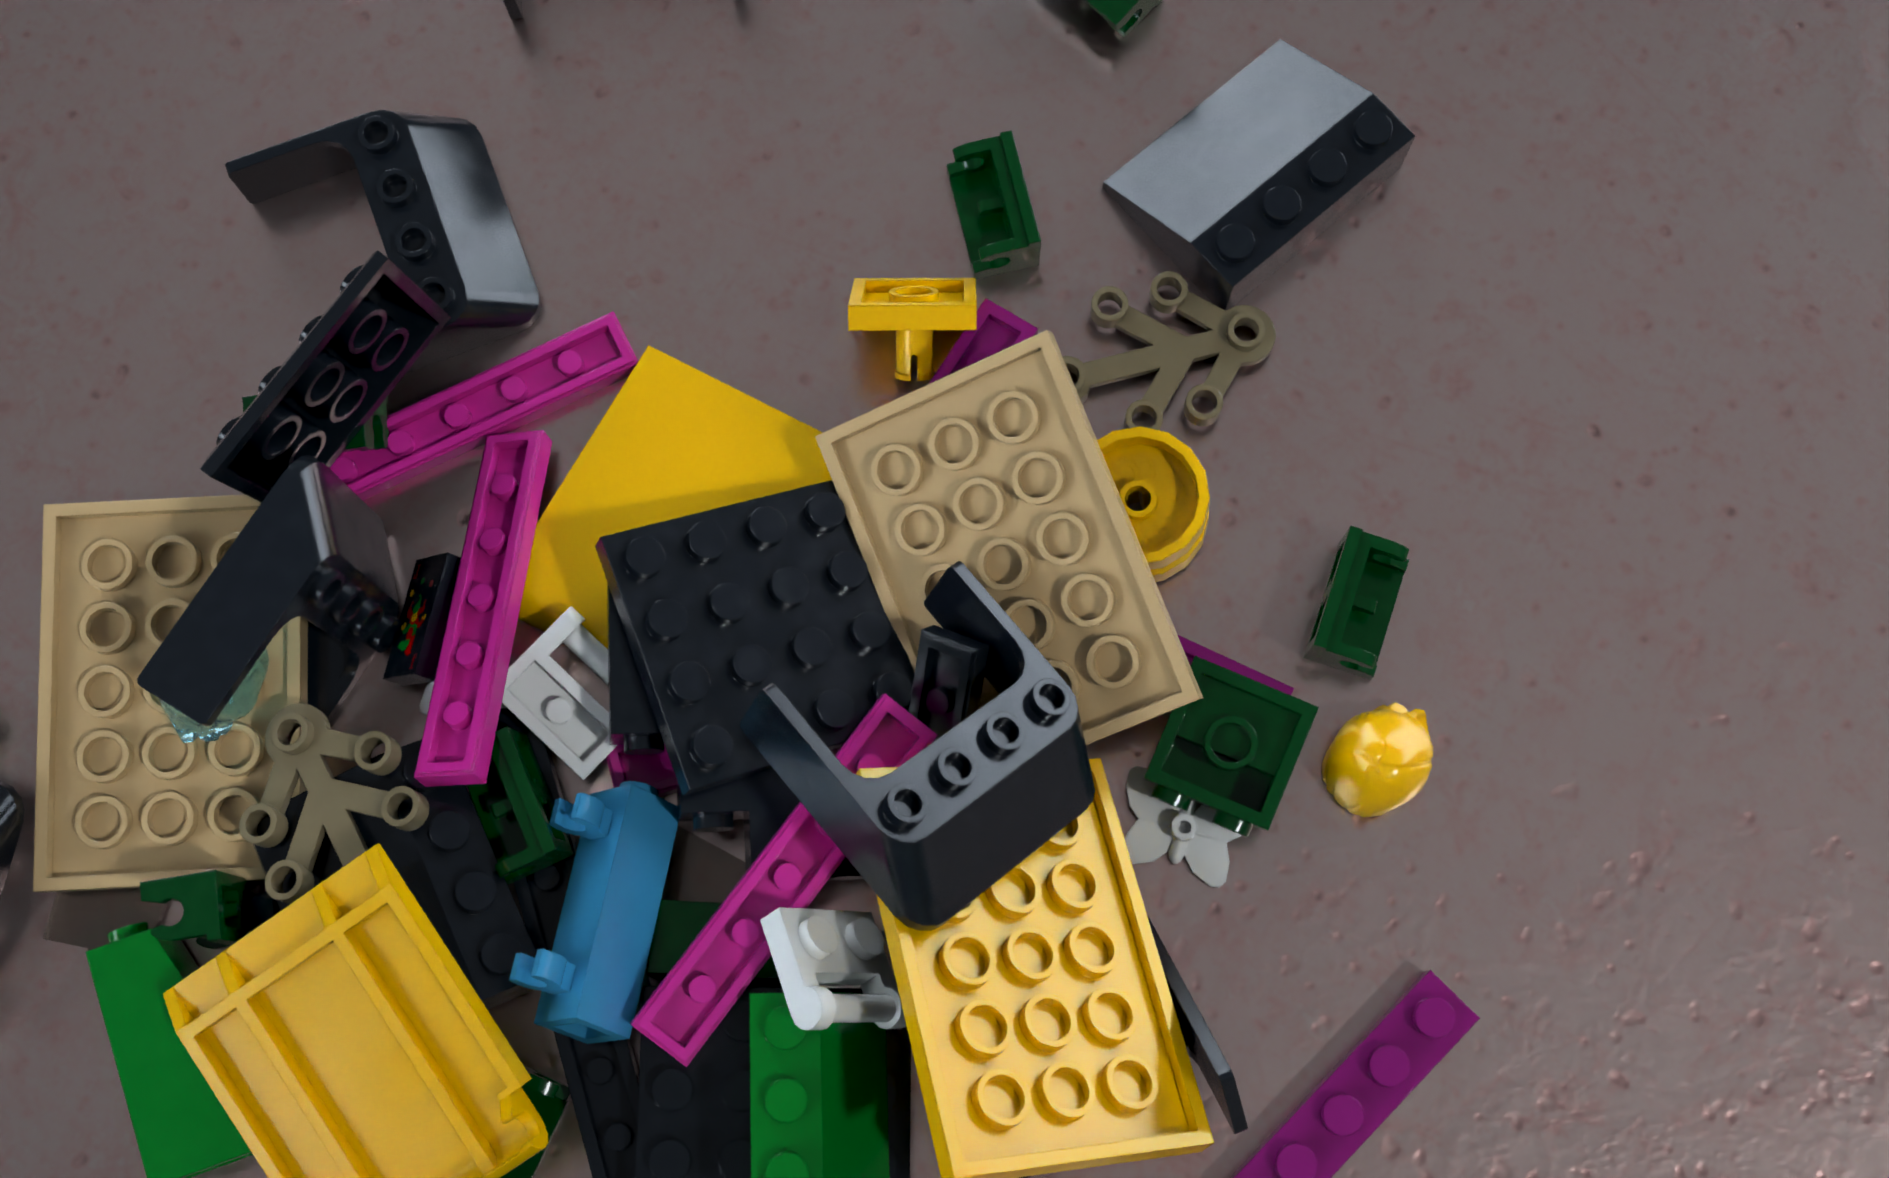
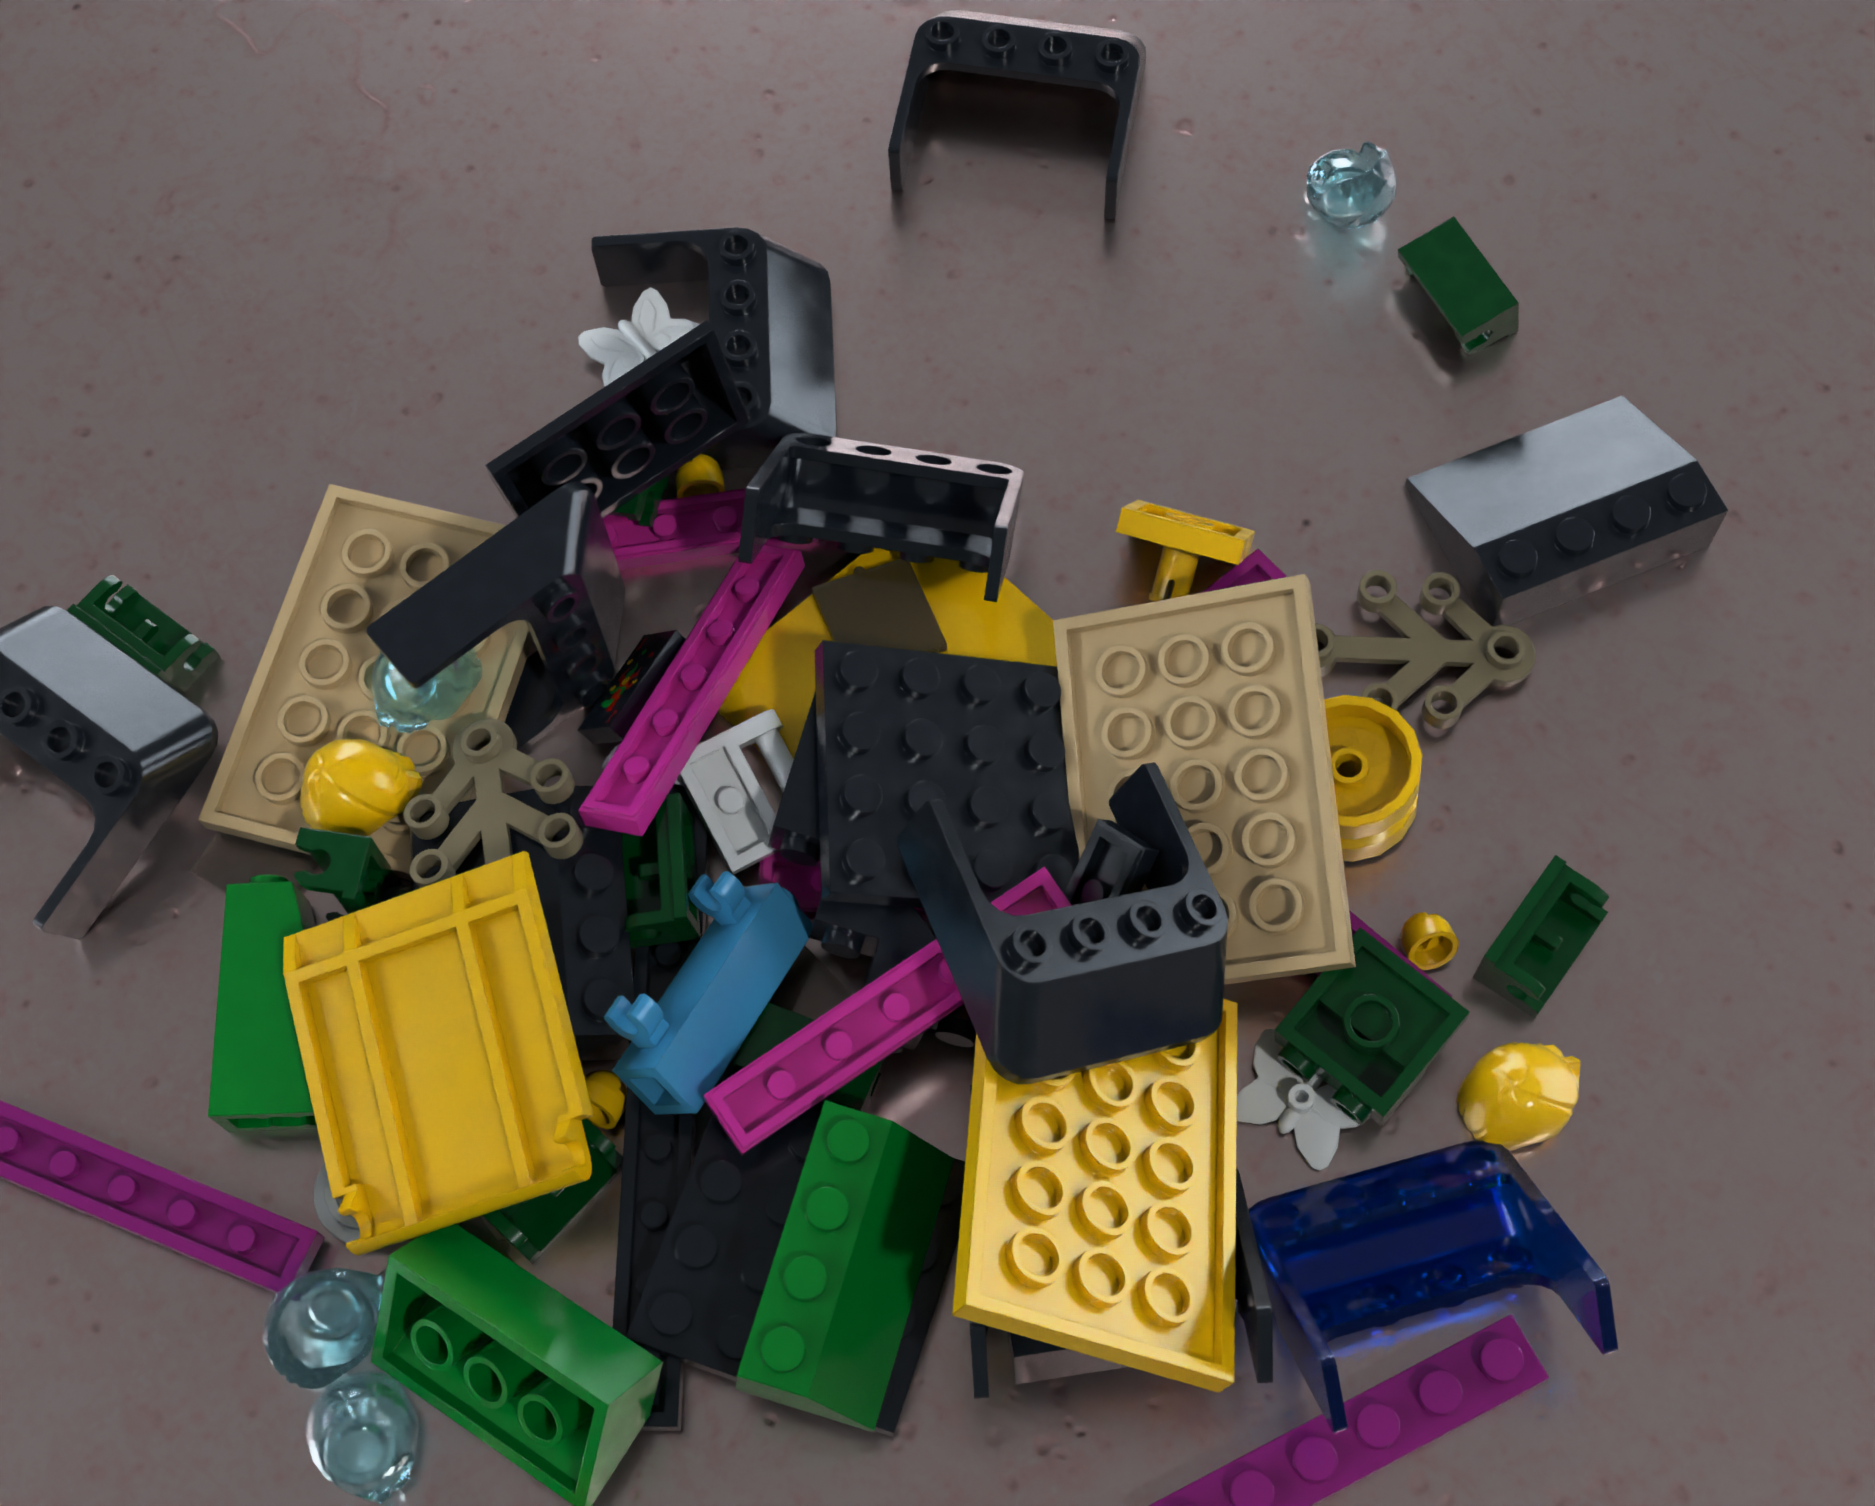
camera: 20 degrees right, 10 degrees down
white plate [760,907,906,1031] -> none
dark green hinge [947,130,1041,280] -> none
none -> yellow hair [300,739,422,836]
none -> white piece [578,287,700,386]
none -> yellow hinge [585,1070,627,1129]
none -> yellow hinge [675,454,725,498]
none -> black windscreen [738,433,1024,602]
none -> clear smoke piece [812,559,947,653]
none -> clear blue windscreen [1248,1140,1618,1433]
none -> yellow hinge [1400,912,1459,970]

